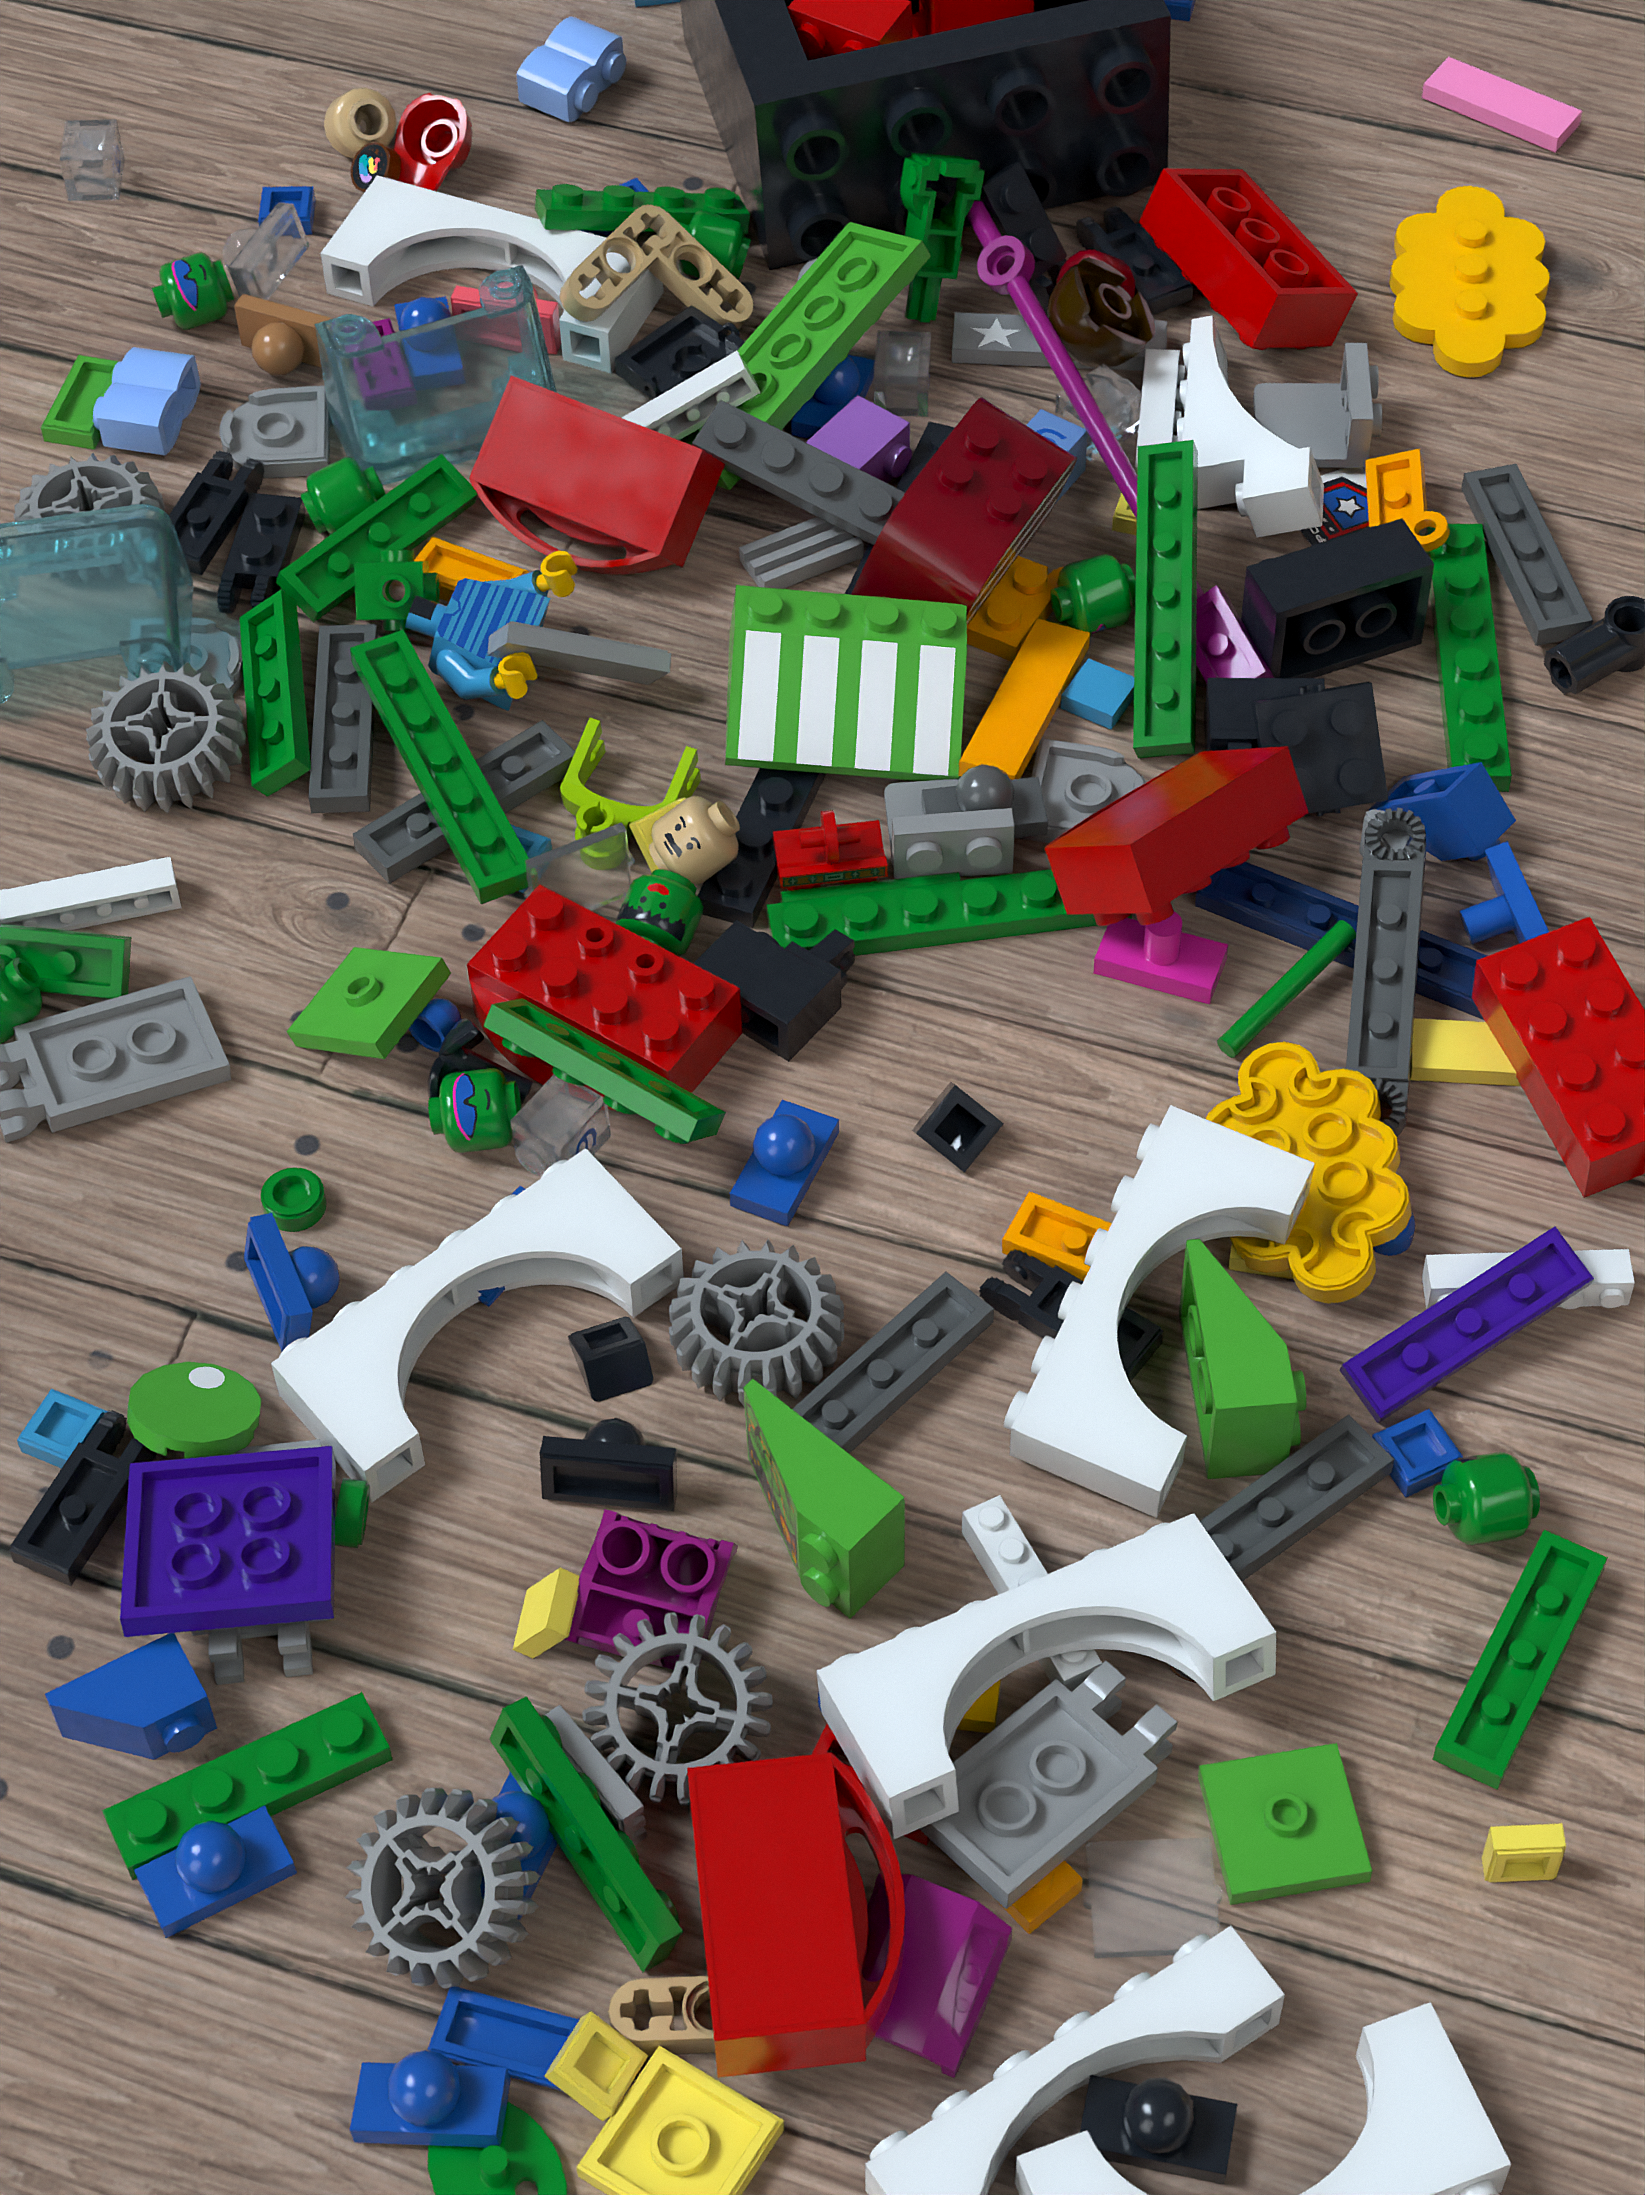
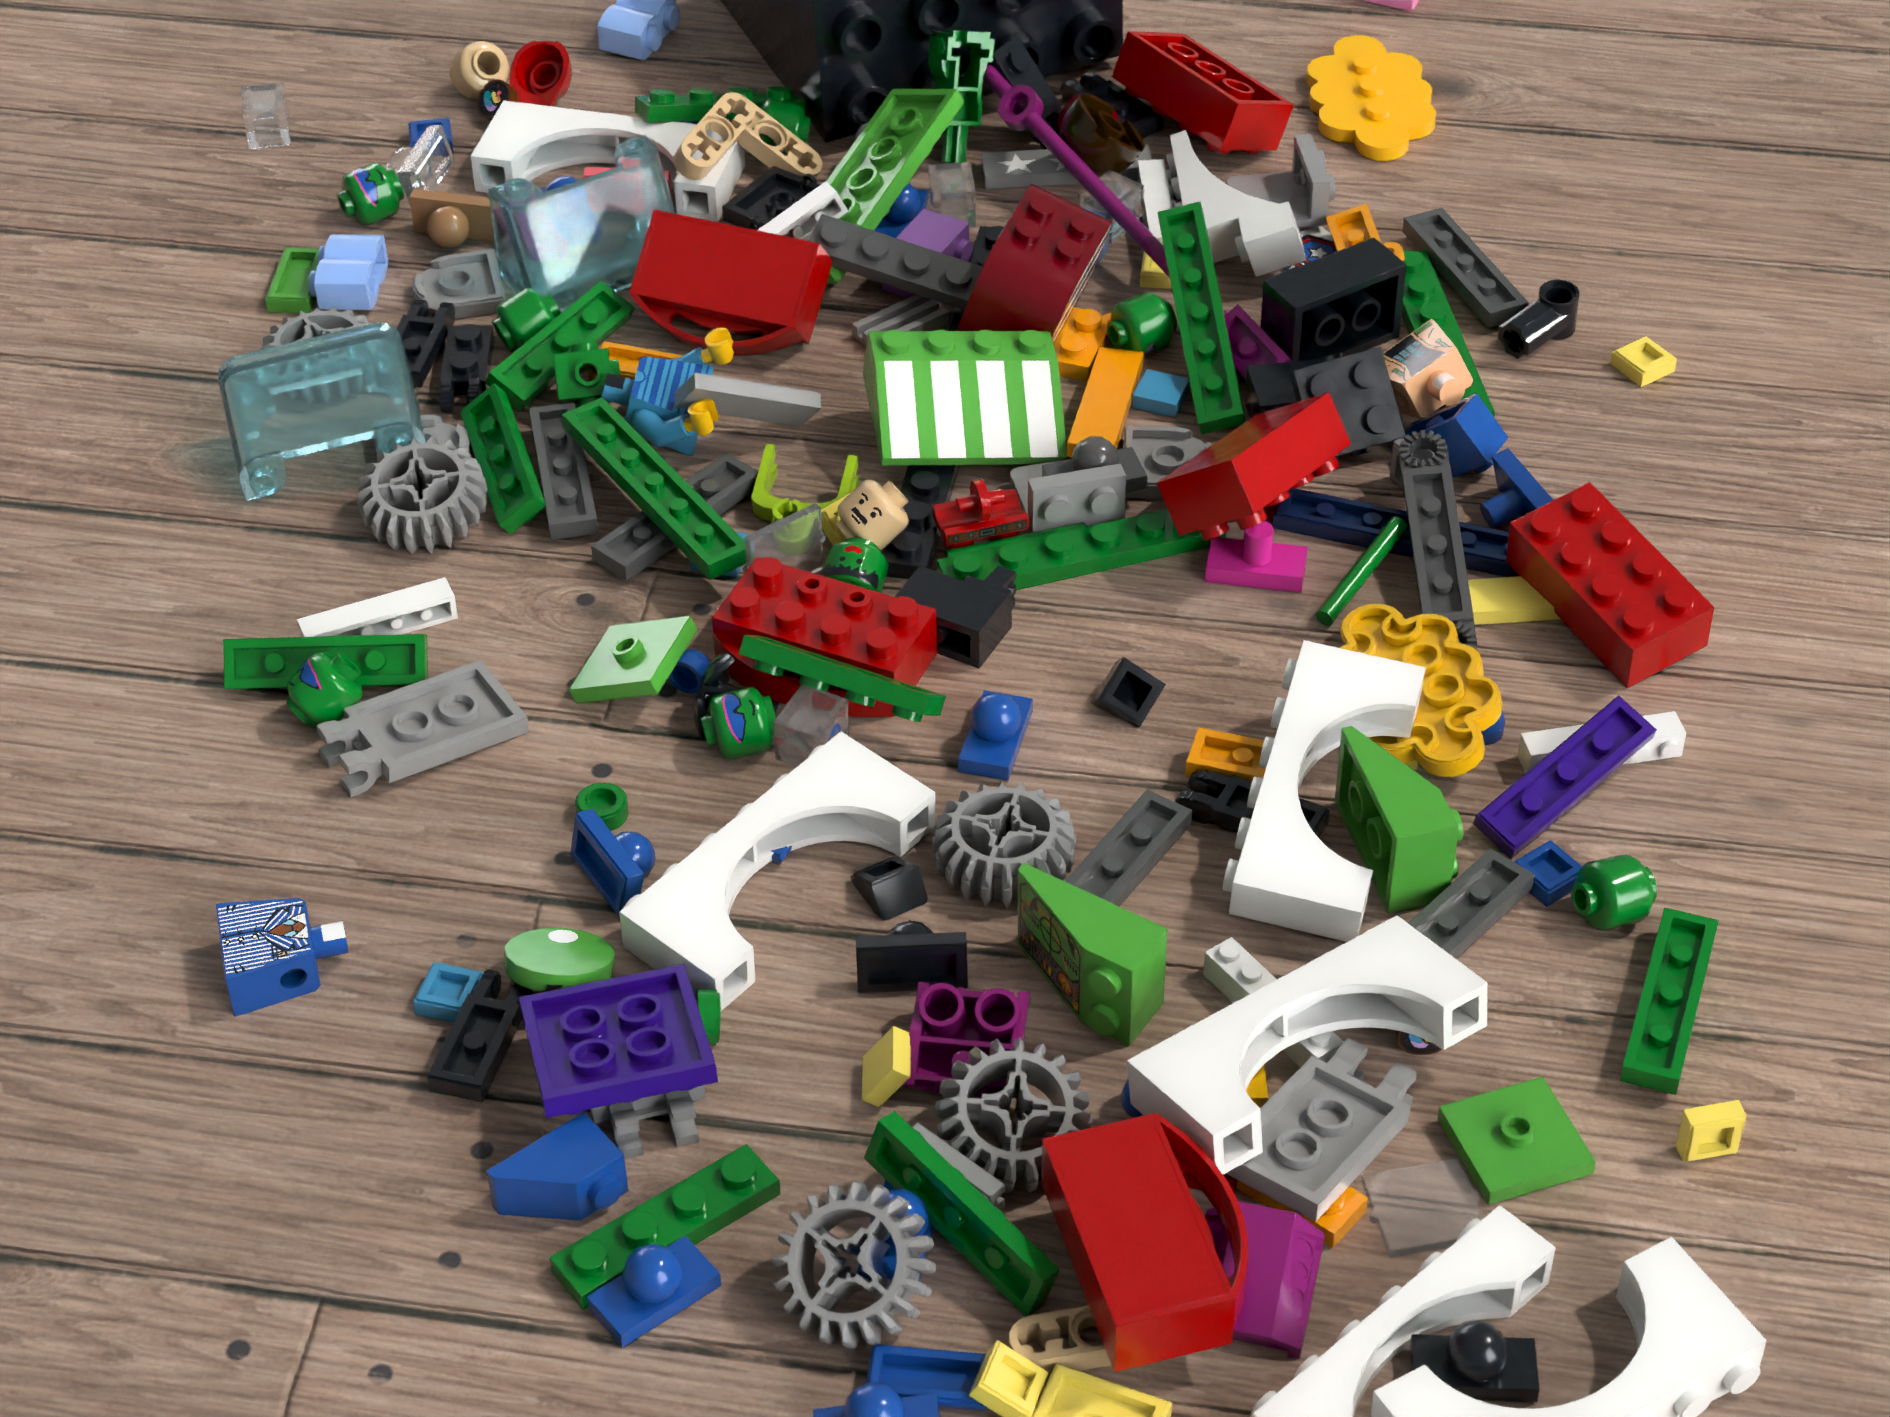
camera: 10 degrees left, 10 degrees down
none -> light nougat torso [1383,319,1473,419]

